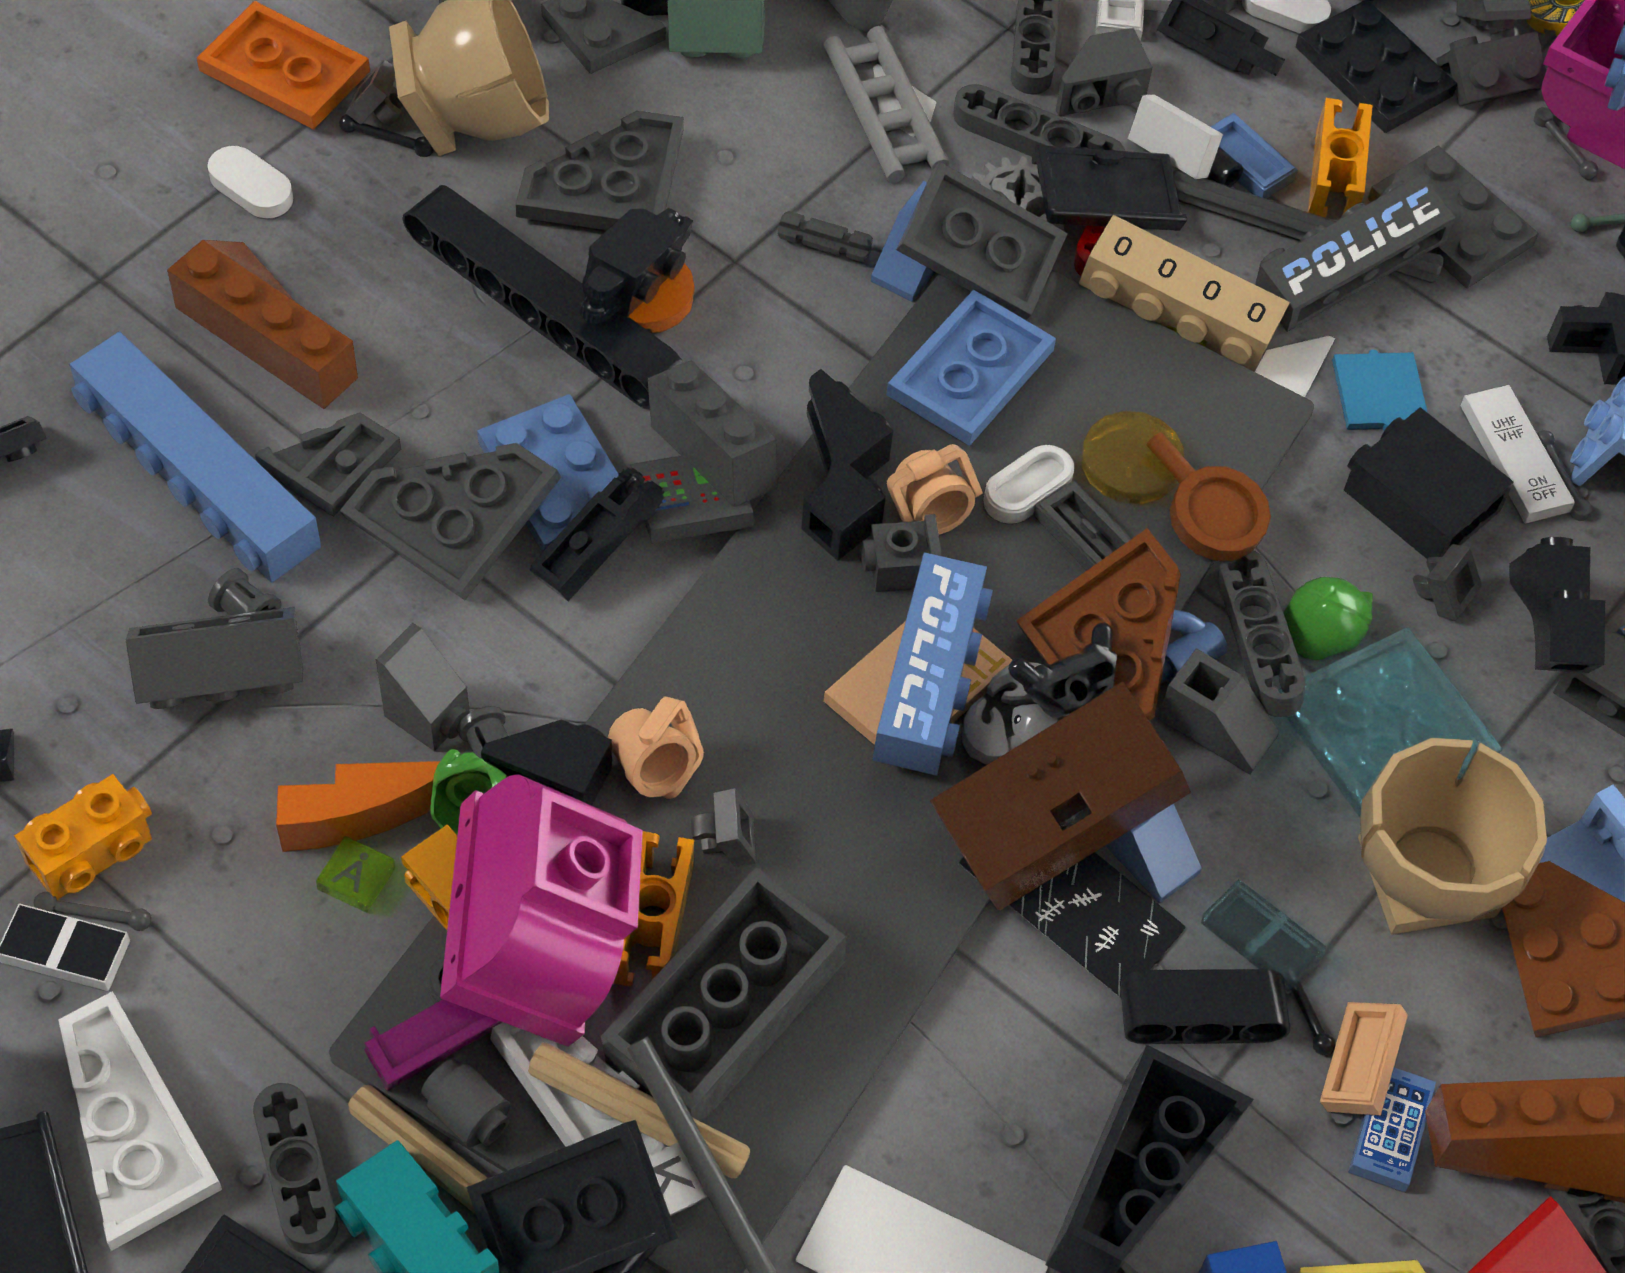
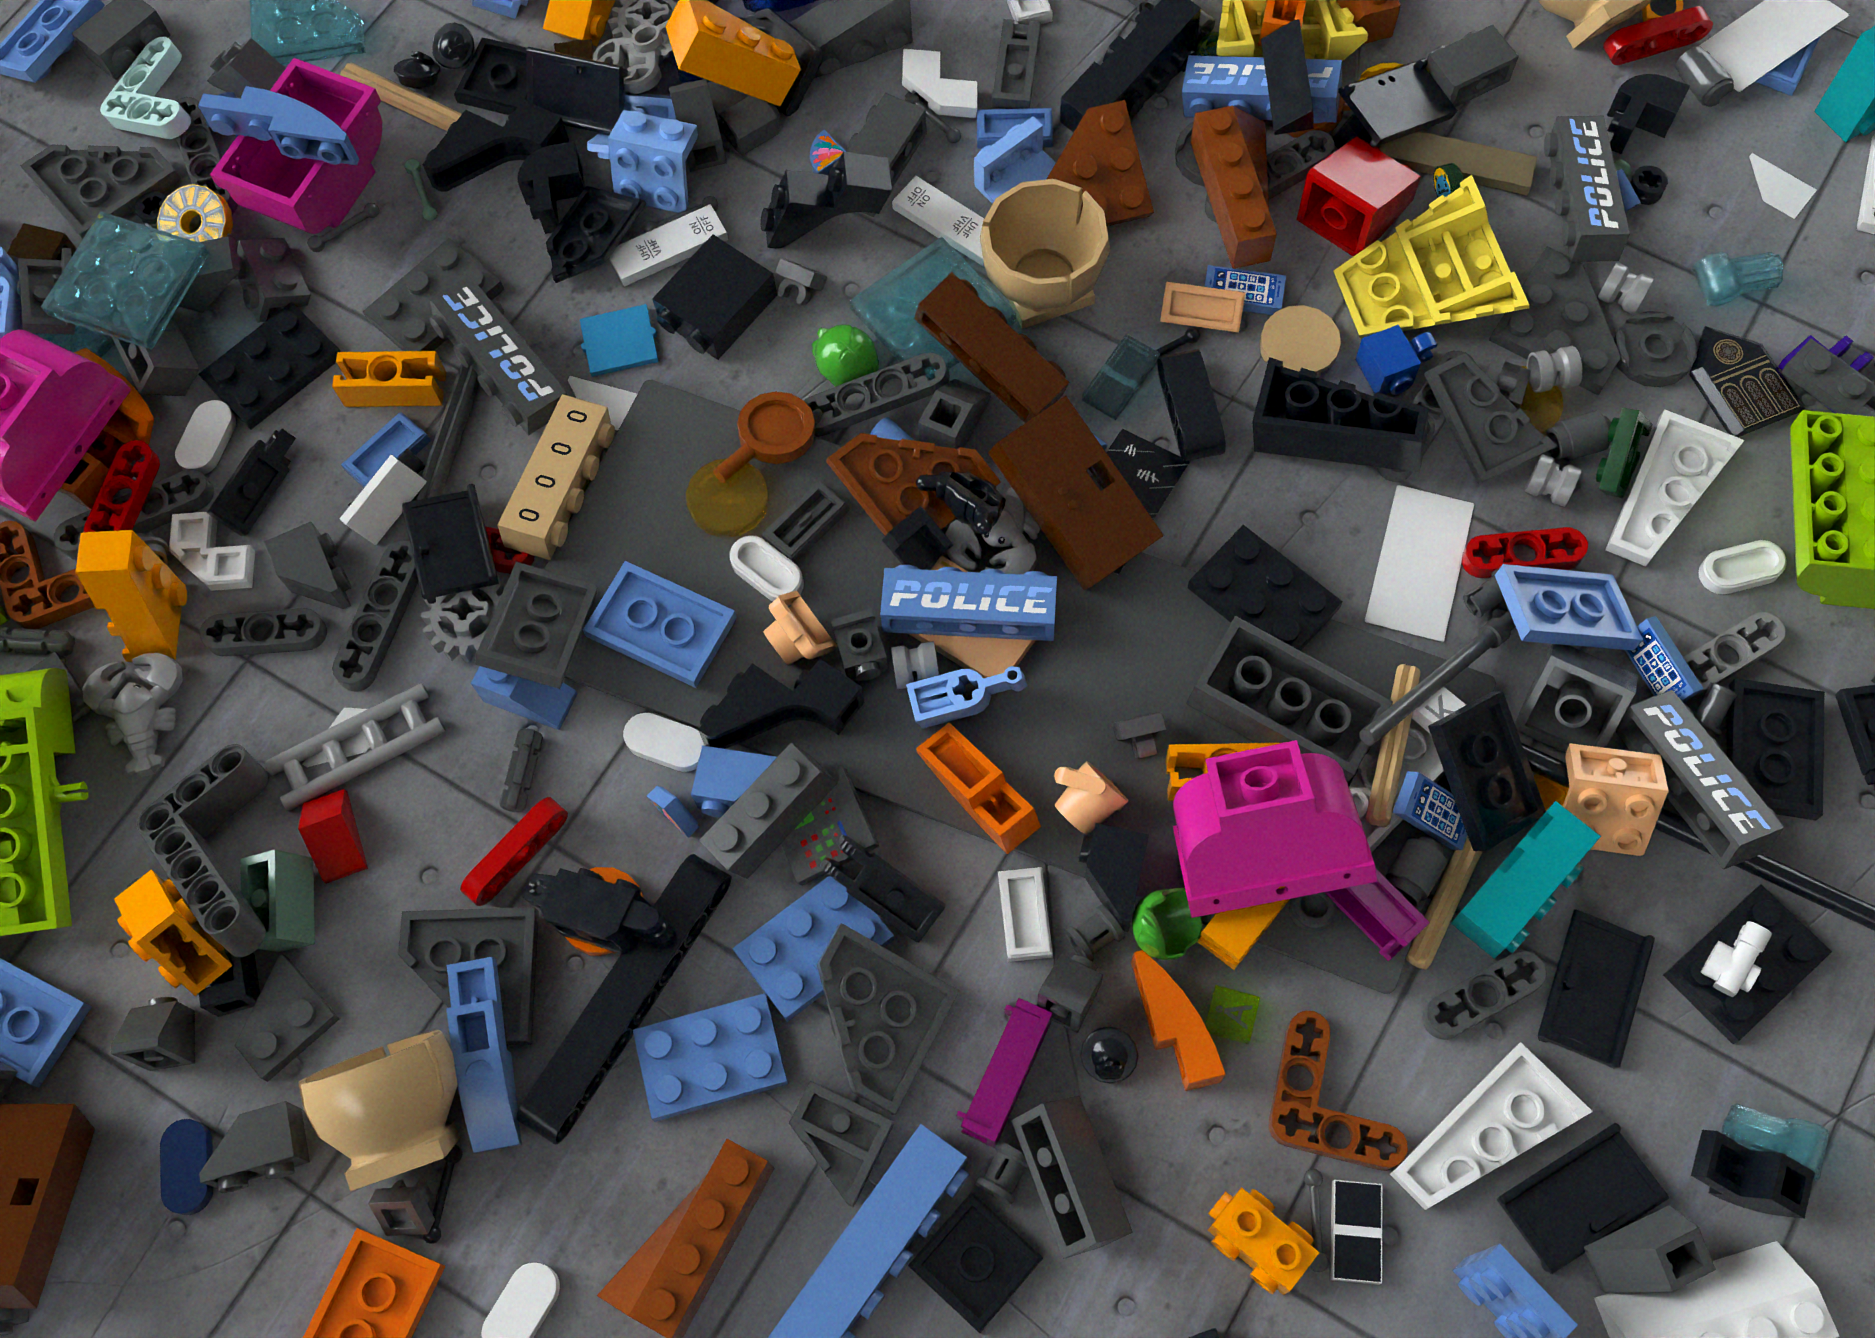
camera: 90 degrees left, 10 degrees up
none -> red slope [298,789,368,884]
none -> medium blue slope [446,957,522,1153]
none -> red beam [460,797,568,906]
none -> black tile [546,186,646,283]
none -> white tile [623,713,706,772]
none -> medium blue plate [633,993,788,1122]
none -> medium blue tile [647,786,699,838]
none -> medium blue slope [691,745,777,818]
none -> black panel [882,506,953,570]
none -> light grey wheel [891,641,939,689]
none -> white tile [892,176,984,267]
none -> light blue piece [906,666,1027,729]
none -> black tile [908,1192,1043,1334]
none -> reddish brown brick [914,272,1070,423]
none -> orange slope [916,722,1041,854]
none -> magenta container [956,998,1052,1148]
none -> white tile [998,867,1053,962]
none -> black hat [1080,1026,1138,1084]
none -> black plate [1187,525,1343,651]
none -> tan tile [1259,305,1341,377]
none -> dark orange beam [1269,1010,1408,1171]
none -> tile [1393,771,1467,850]

